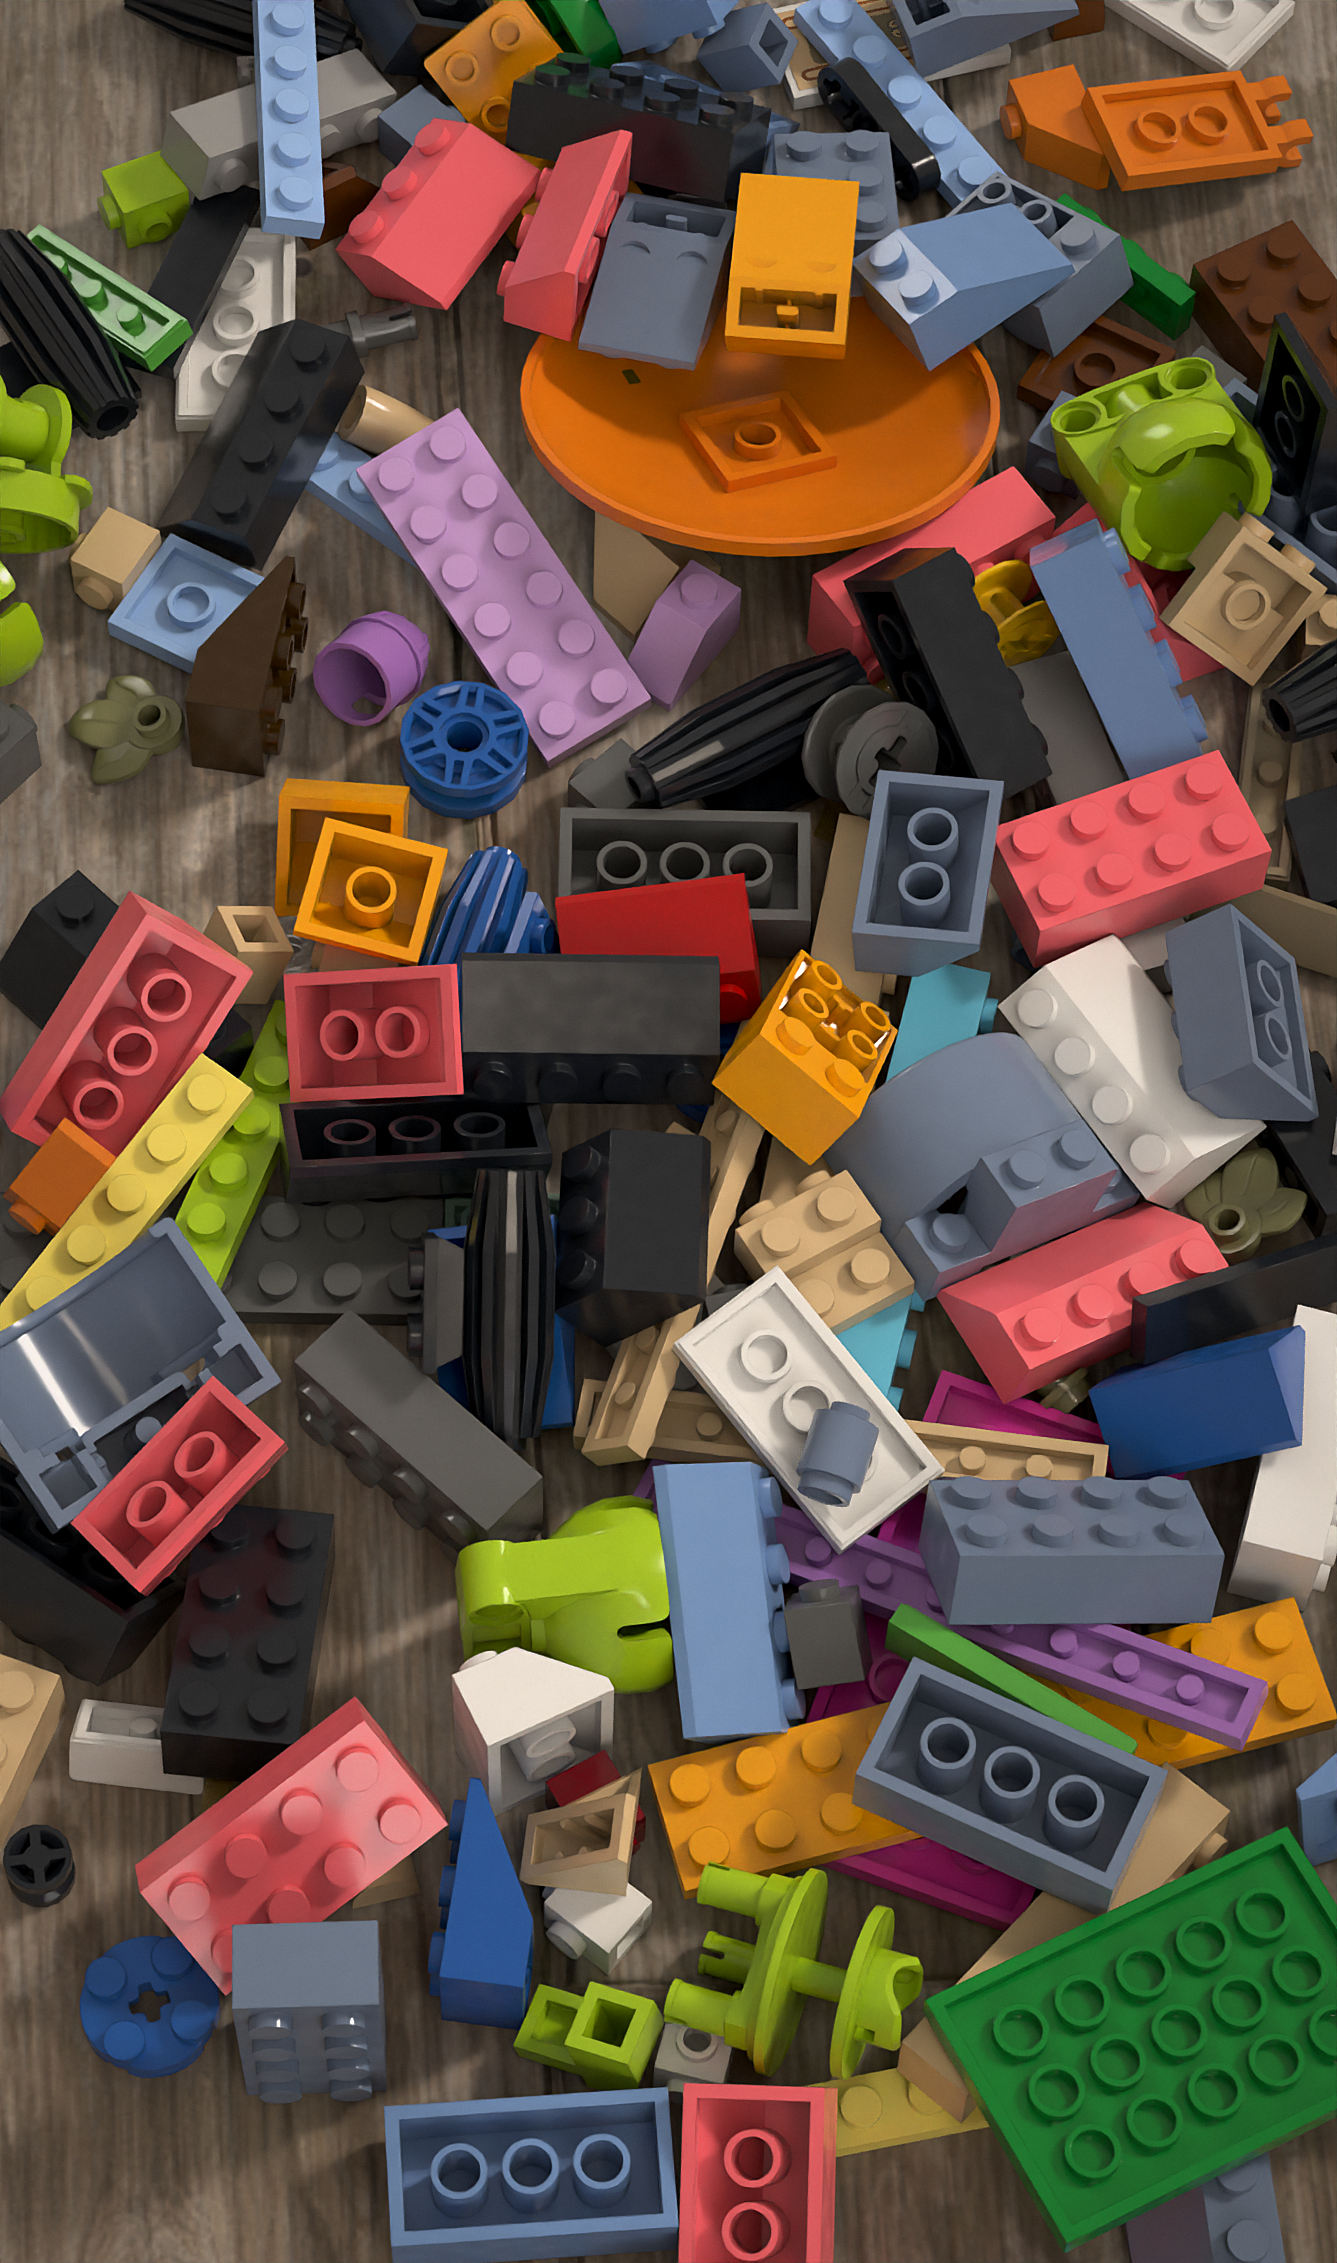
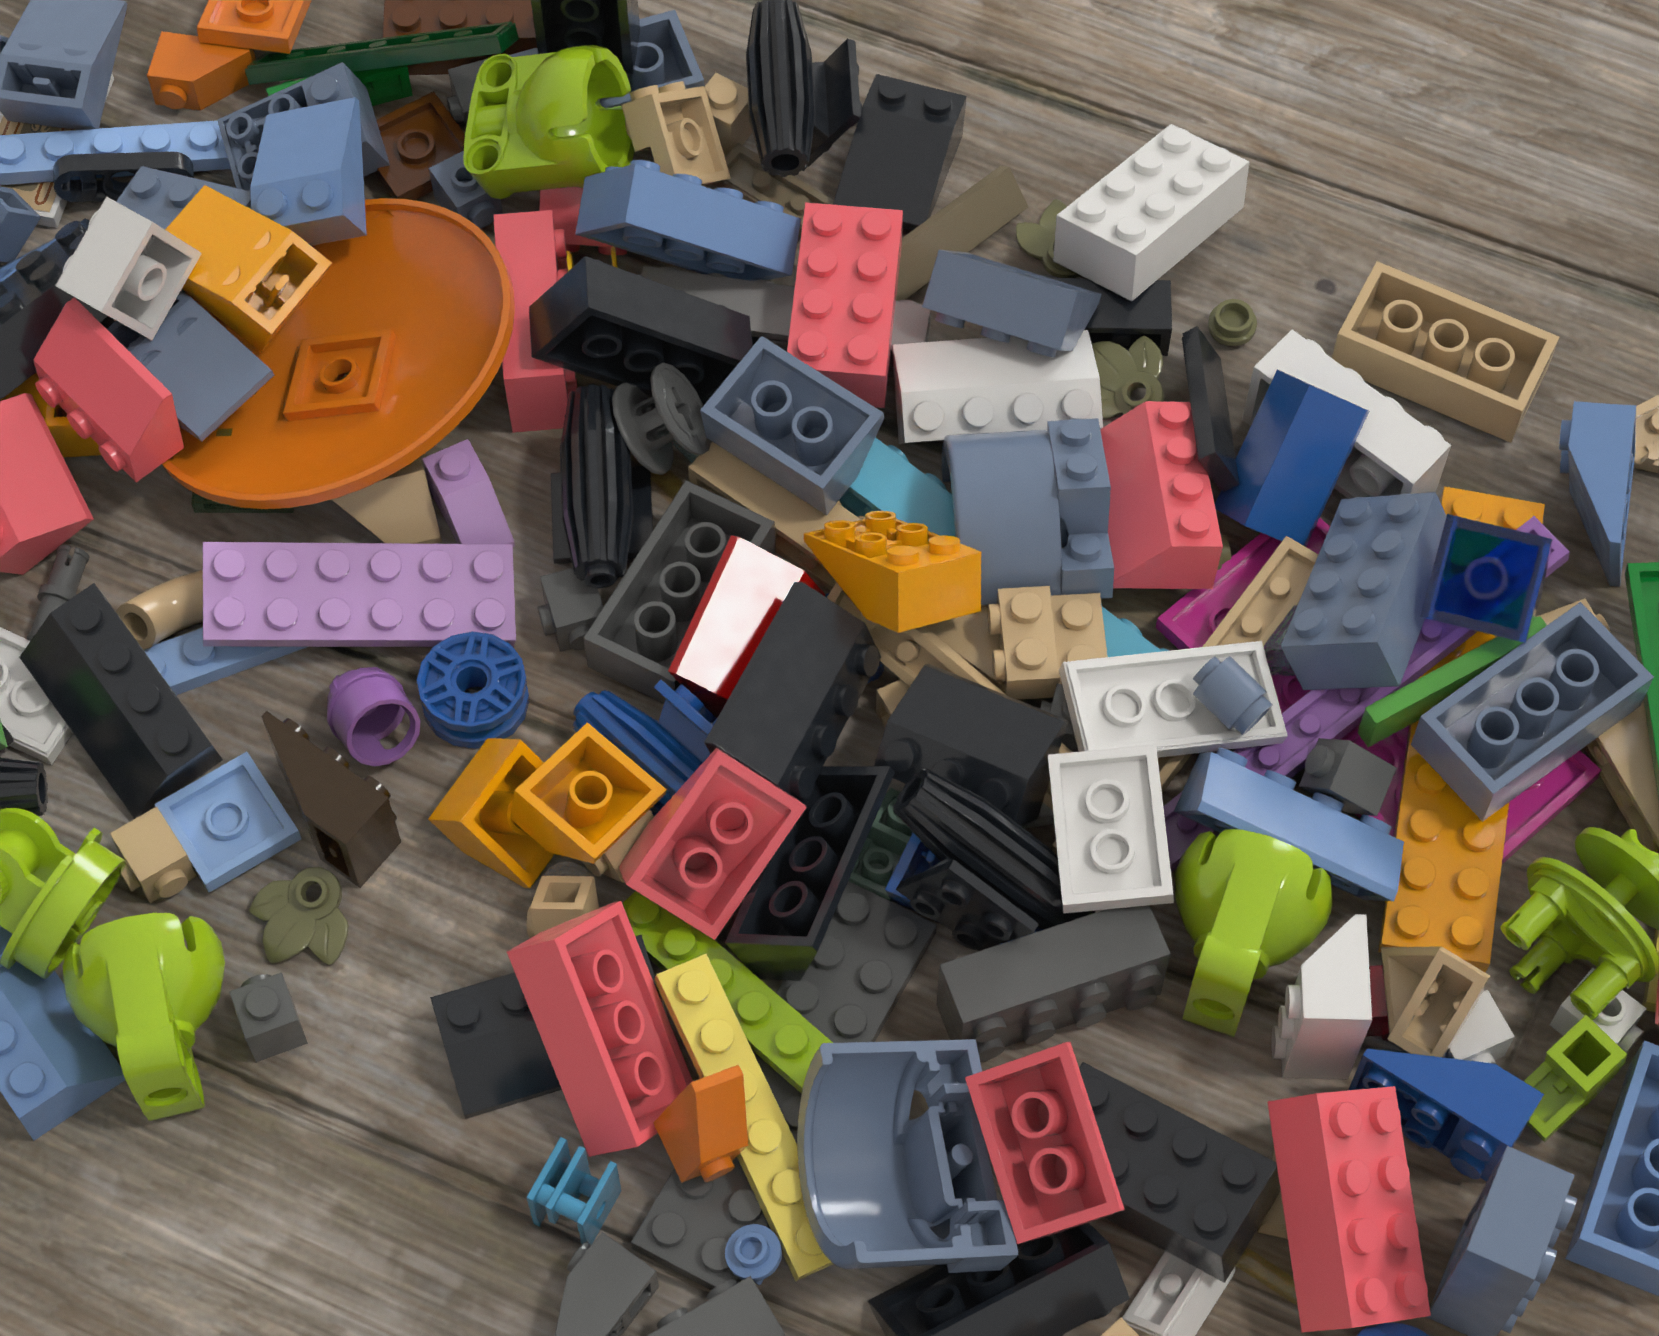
camera: 60 degrees left, 0 degrees up
none -> white brick [55,196,202,340]
none -> dark green tile [245,21,519,85]
none -> white plate [1048,744,1174,914]
none -> clear blue slope [1420,514,1553,643]

